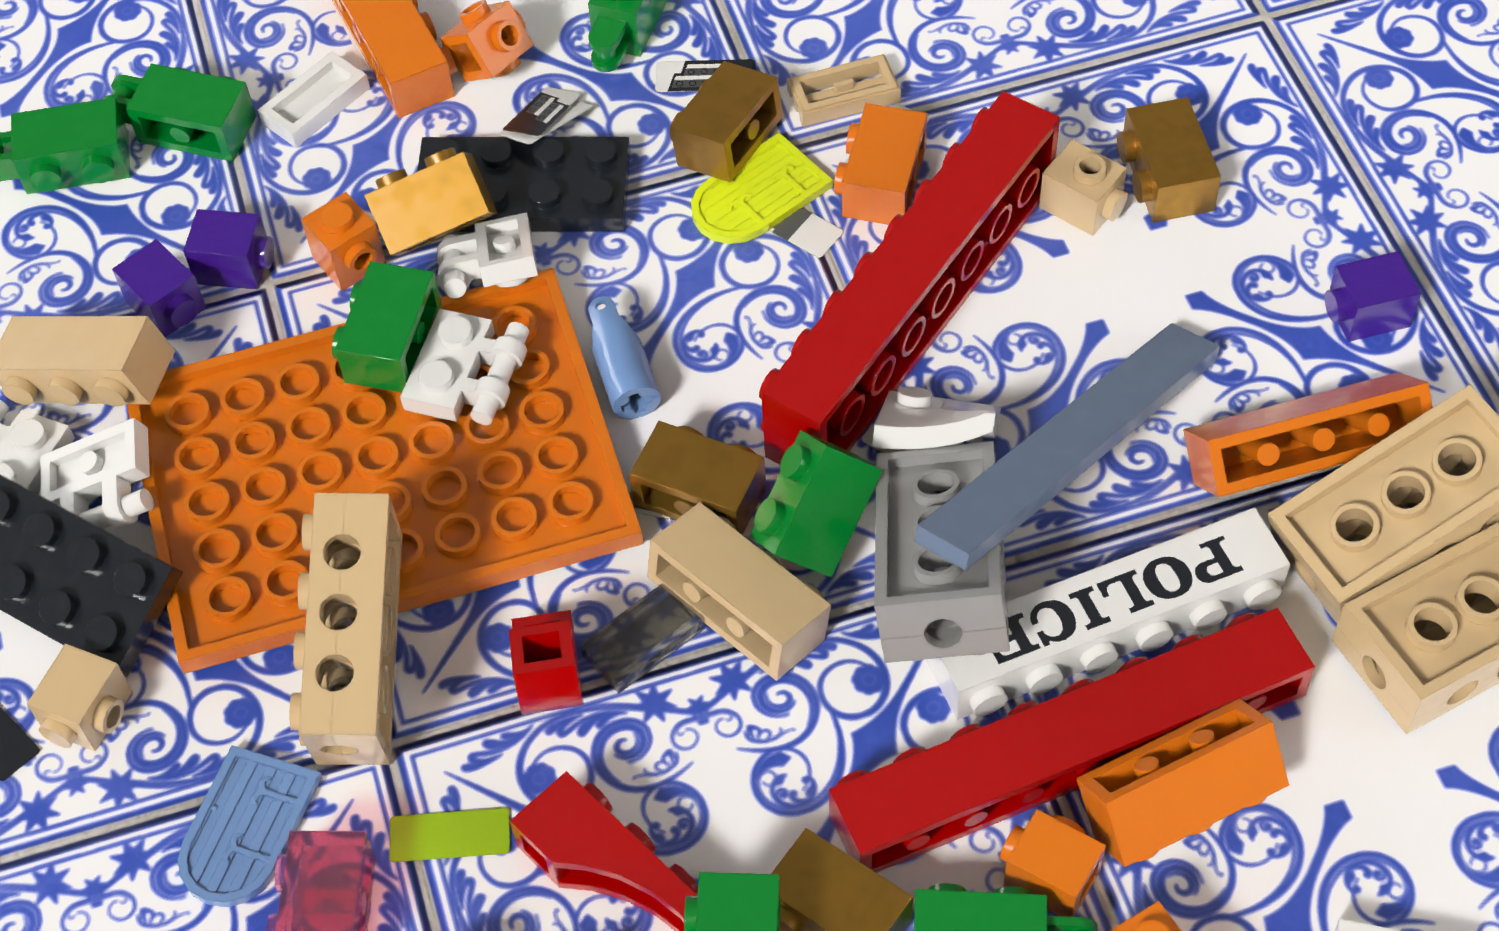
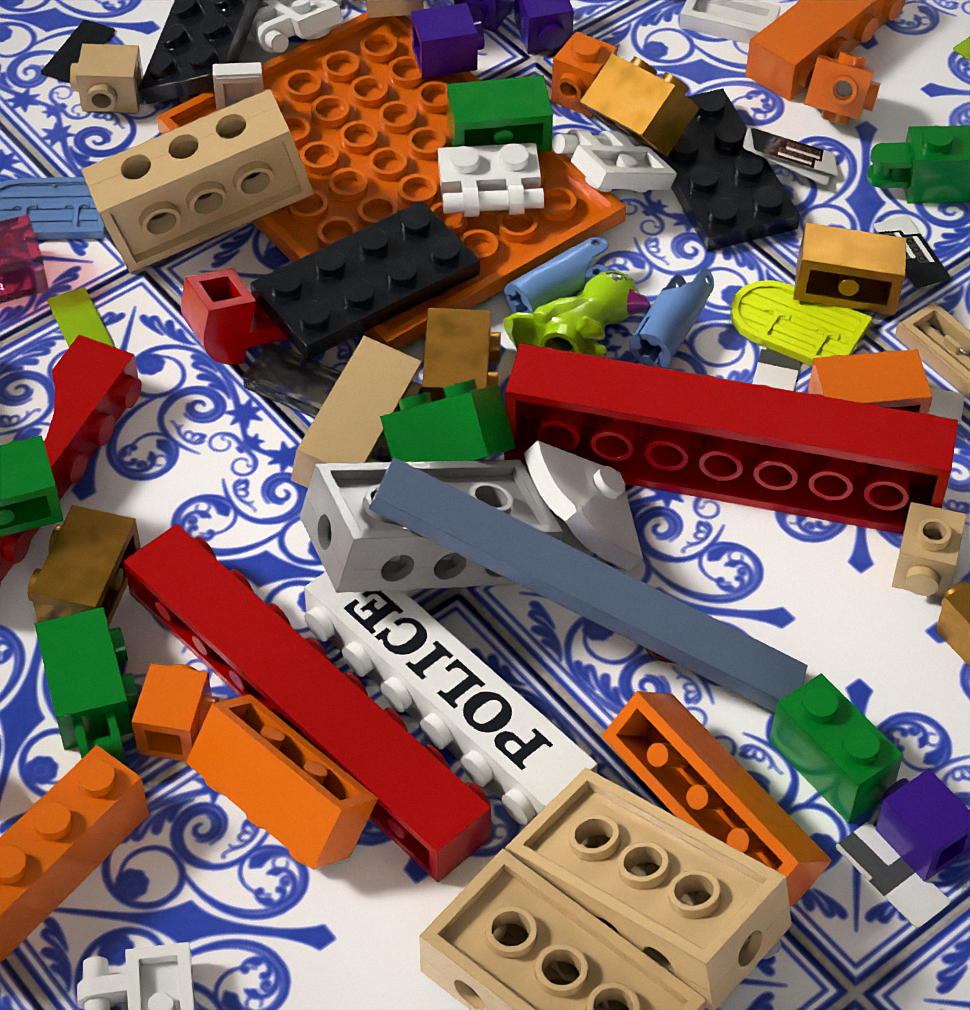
camera: 65 degrees right, 5 degrees down
none -> white tile [213,62,264,111]
none -> black plate [250,201,480,360]
none -> dark purple brick [411,3,485,78]
none -> lime animal [504,271,651,357]
none -> medium blue piece [629,269,714,368]
none -> green brick [769,673,903,824]
none -> white sticker [836,822,950,928]

